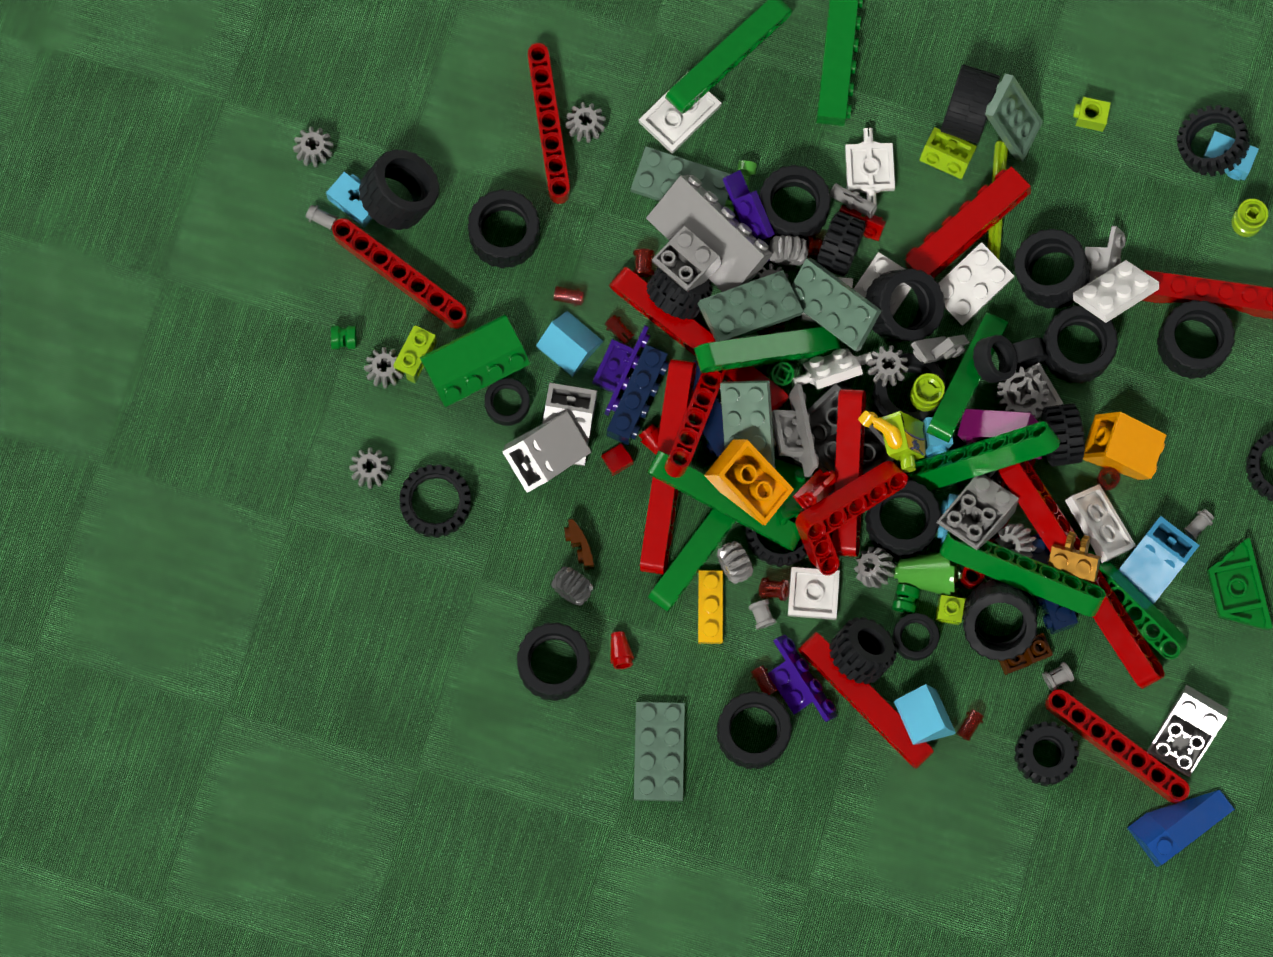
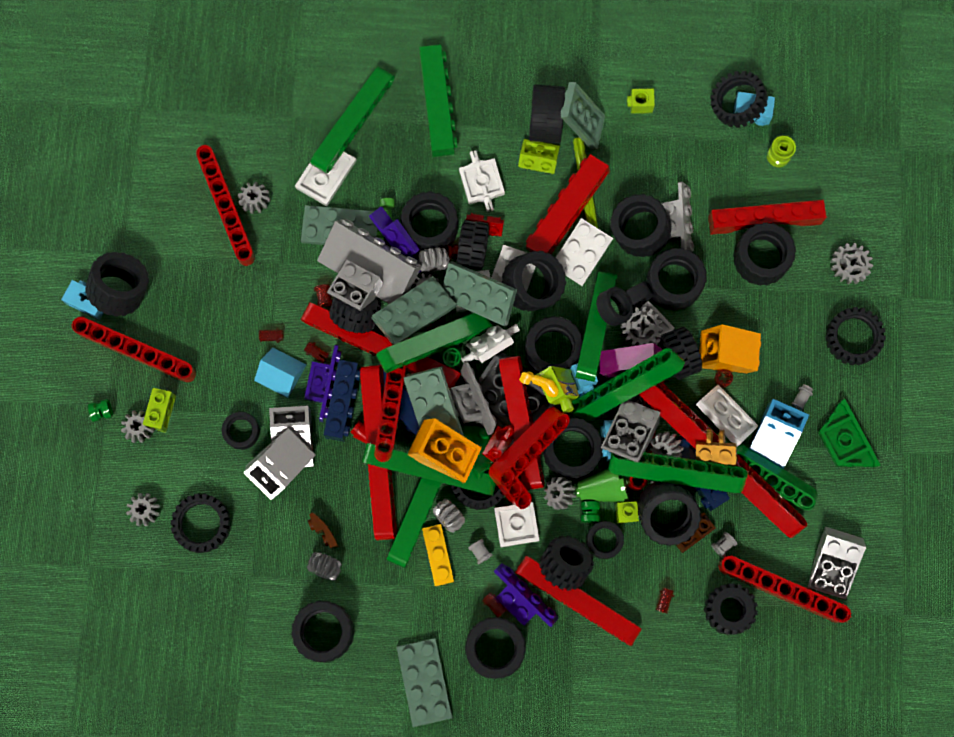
camera: 10 degrees left, 0 degrees up
light grey gear [293,126,334,167] -> none
light grey pin [305,205,338,230] -> none
green slope [420,315,530,407] -> none
black tyre [468,189,540,268] -> none
red slope [601,444,634,476] -> none
red cone [610,631,634,669] -> none
clear red bush [759,577,789,601] -> none
light grey pin [829,183,877,218] -> none
light grey gear [867,346,908,387] -> none
medium azure slope [894,684,956,745] -> none
lime wheel [910,373,945,412] -> none
light grey bracket [911,335,969,364] -> none
white plate [1073,260,1159,323] -> none
blue wedge [1127,790,1235,867] -> none

